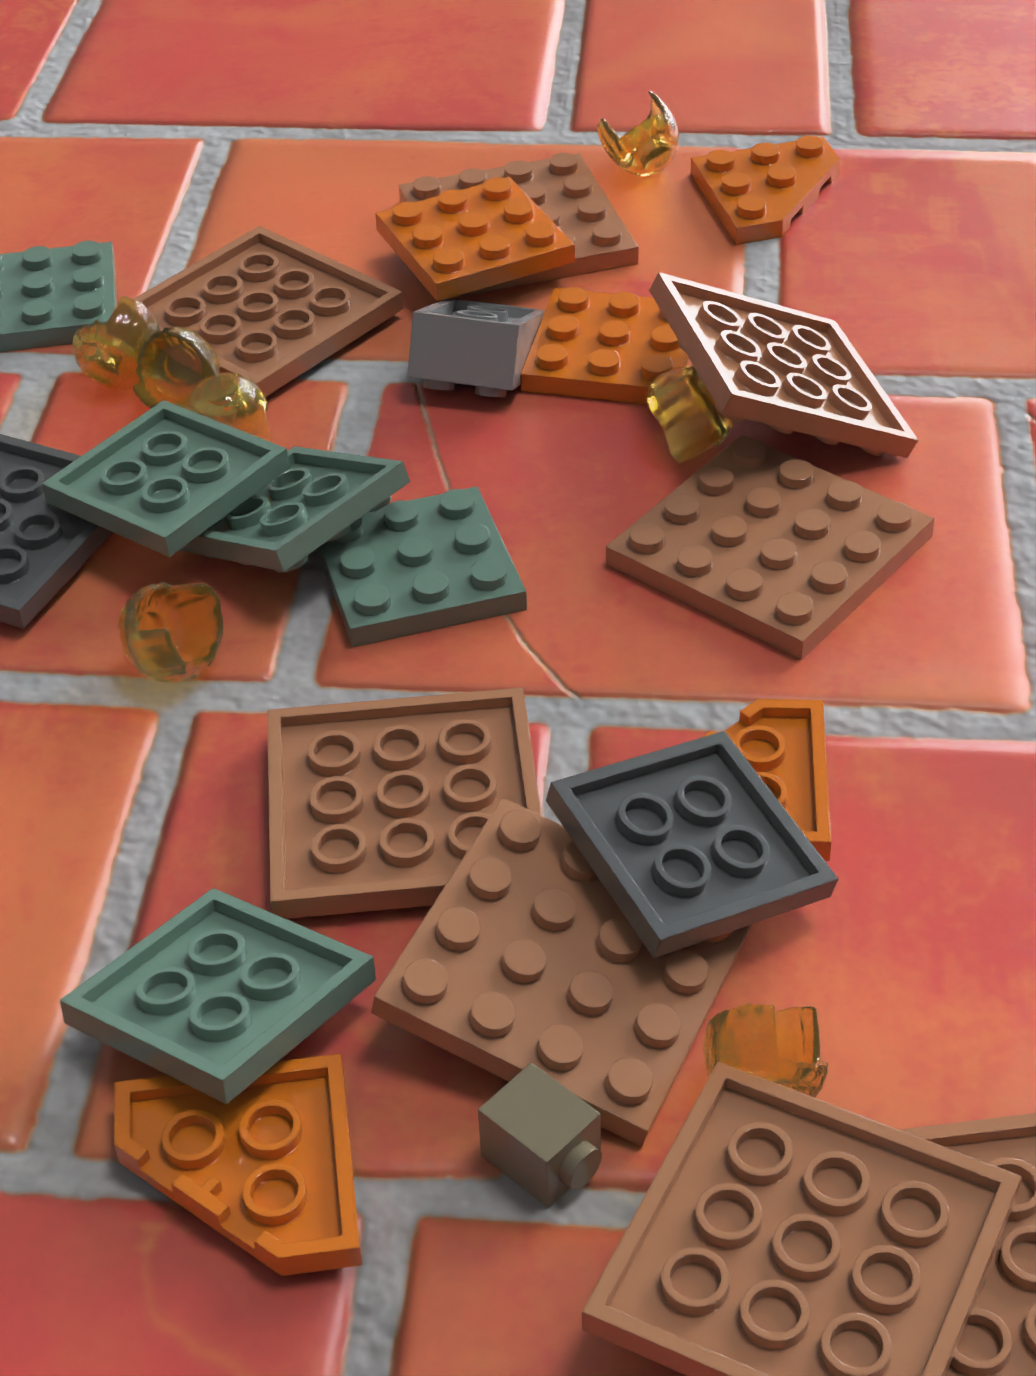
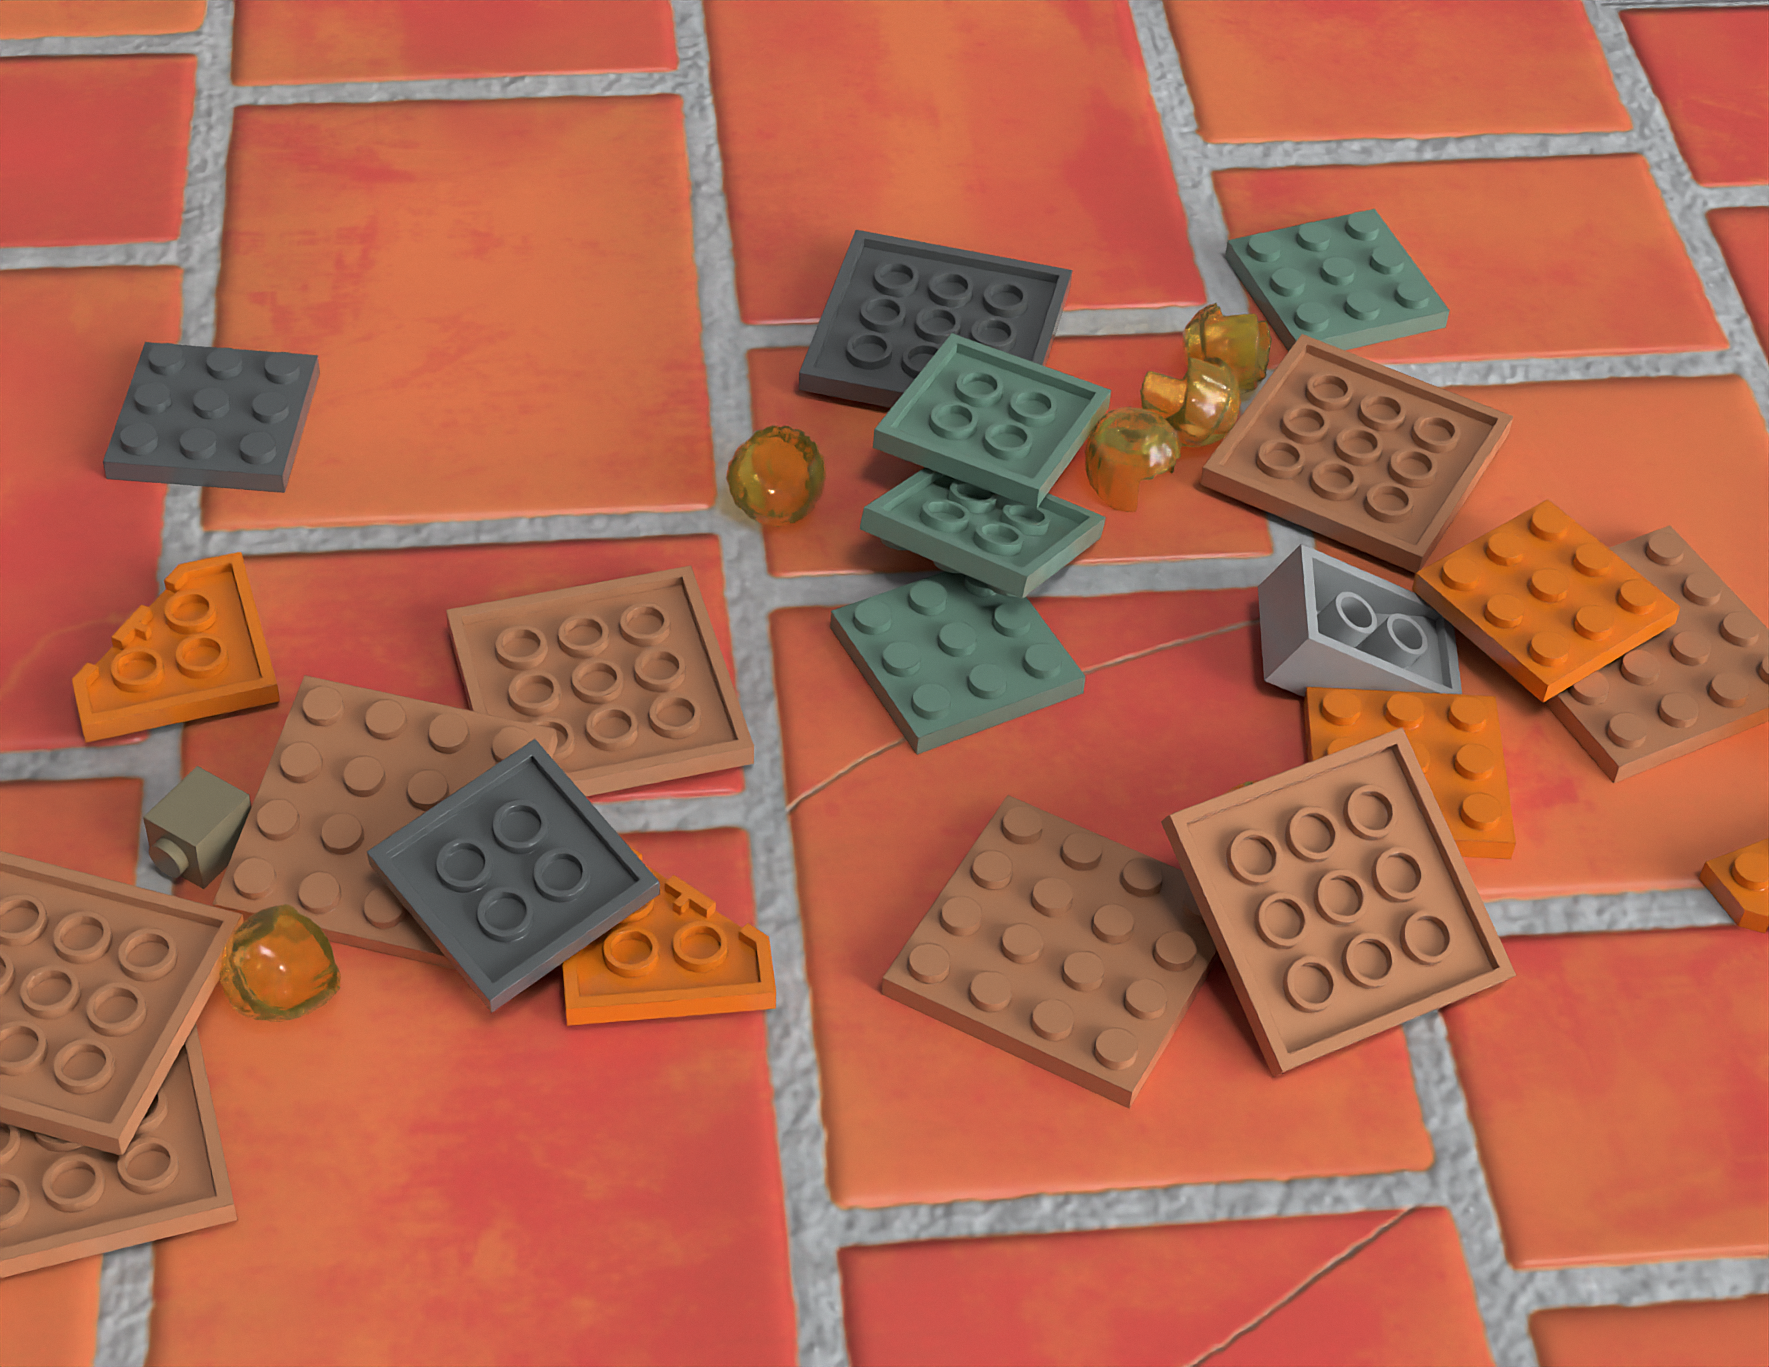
camera: 75 degrees right, 5 degrees up
sand green plate [60,888,376,1104] -> none

